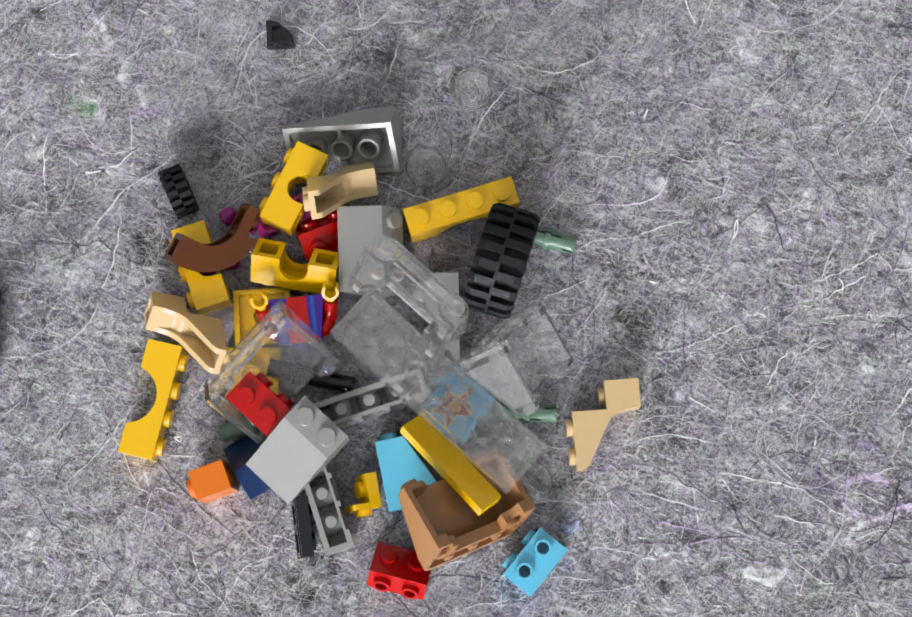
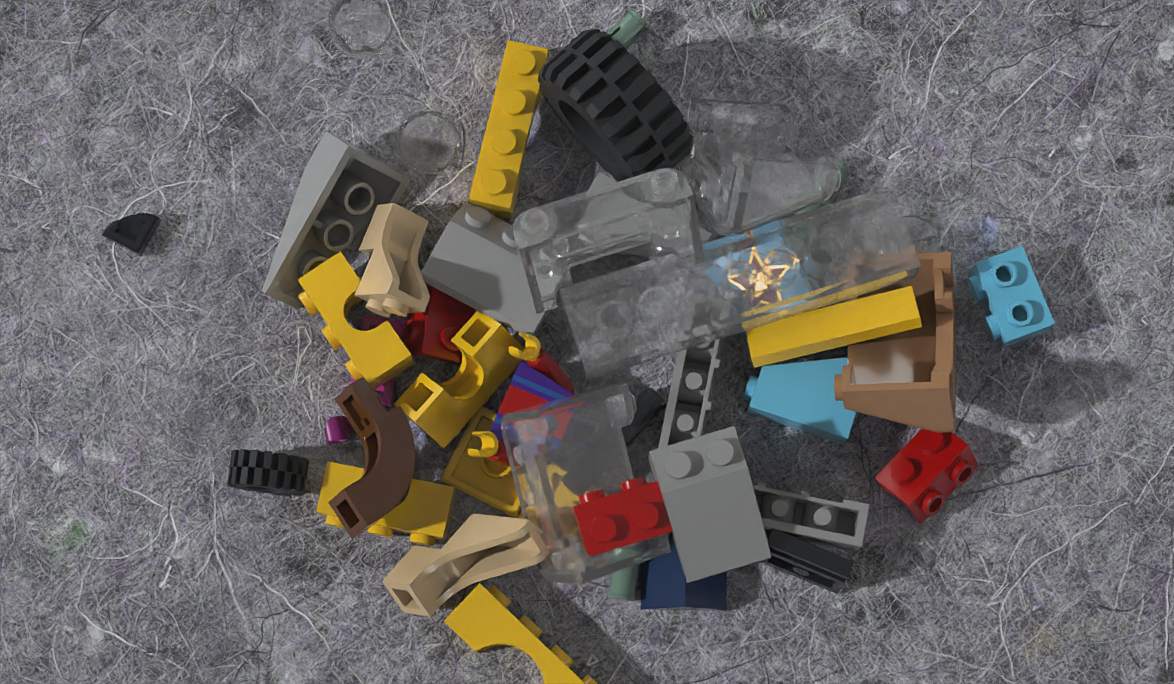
camera: 55 degrees left, 0 degrees up
orange brick [186,459,238,503] -> none
yellow bracket [344,472,382,518] -> none
tan arch [565,378,641,472] -> none

